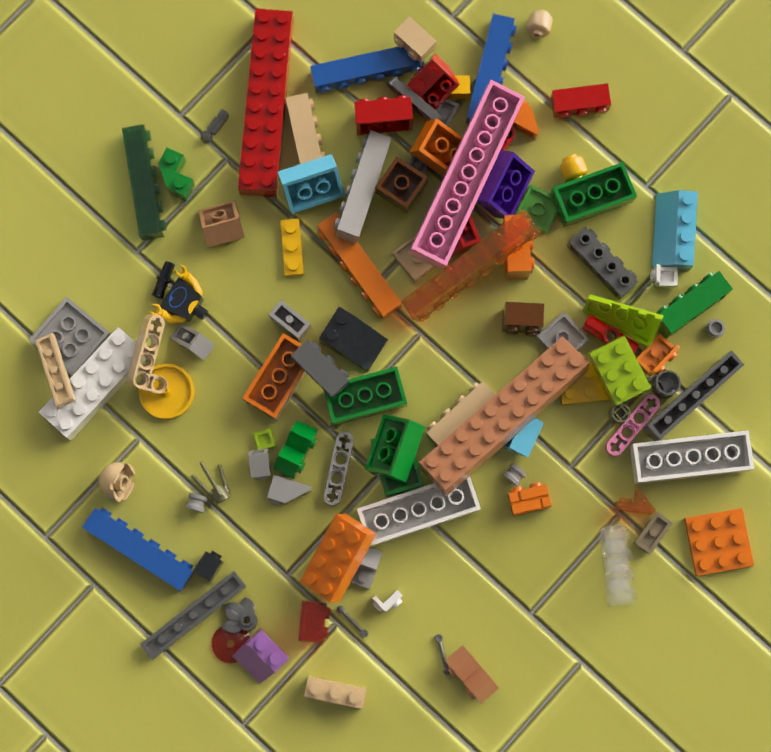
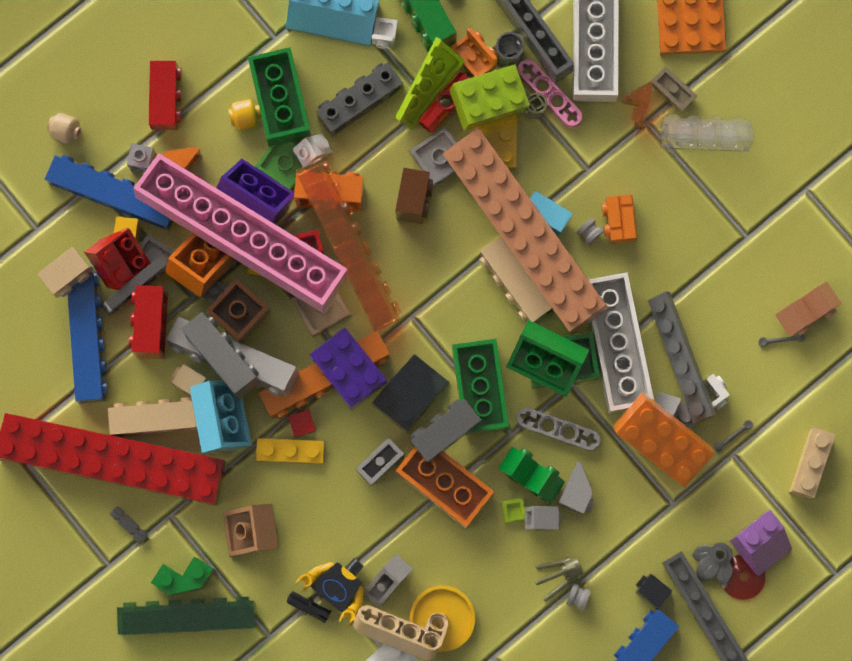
camera: 80 degrees left, 0 degrees up
clear red slope [298,601,330,643] -> none
none -> light grey brick [127,143,156,173]
none -> tan brick [171,364,208,396]
none -> dark grey brick [181,313,260,400]
none -> red tile [288,410,316,438]
none -> white bracket [293,134,333,167]
none -> dark purple brick [309,327,387,410]
none -> dark grey plate [648,292,716,424]

